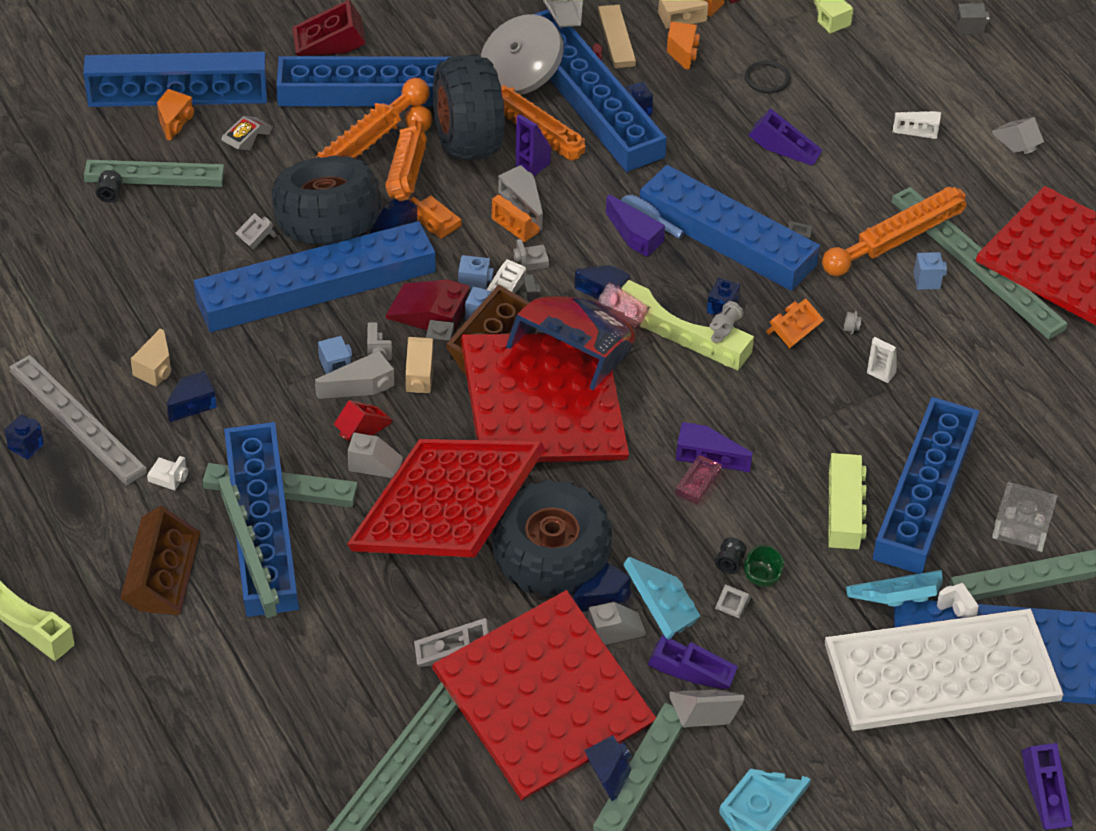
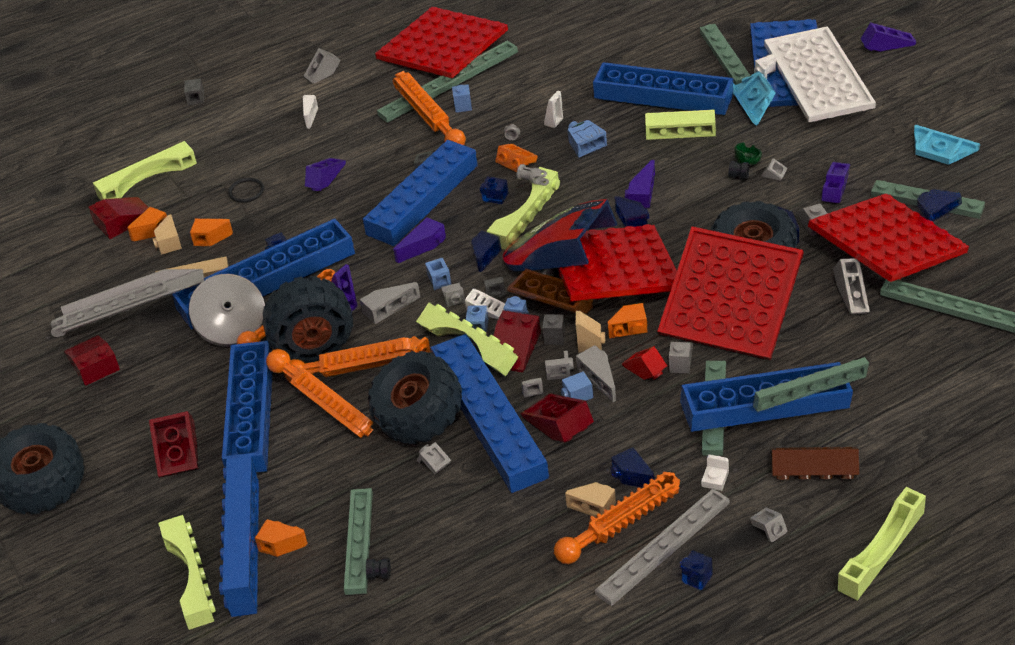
camera: 85 degrees left, 5 degrees down
slope [221,116,273,150] -> none
orange bracket [492,194,540,242] -> none
clear pink plate [597,282,650,328] -> none
medium blue piece [621,195,684,239] -> none
medium azure wing [623,557,700,639] -> none
light grey slope [669,689,744,727] -> none
clear pink plate [675,455,721,504] -> none
clear brick [992,482,1058,552] -> none
none -> yellowish green arch [159,515,216,630]
none -> yellowish green arch [416,303,518,376]
none -> medium blue brick [425,258,451,290]
none -> dark red slope [520,394,594,442]
none -> light grey slope [521,378,543,398]
none -> orange gear [554,472,680,564]
none -> medium blue torso [568,120,607,157]
none -> orange slope [608,303,648,338]
none -> clear blue slope [614,196,650,228]
none -> light grey bracket [750,507,787,542]

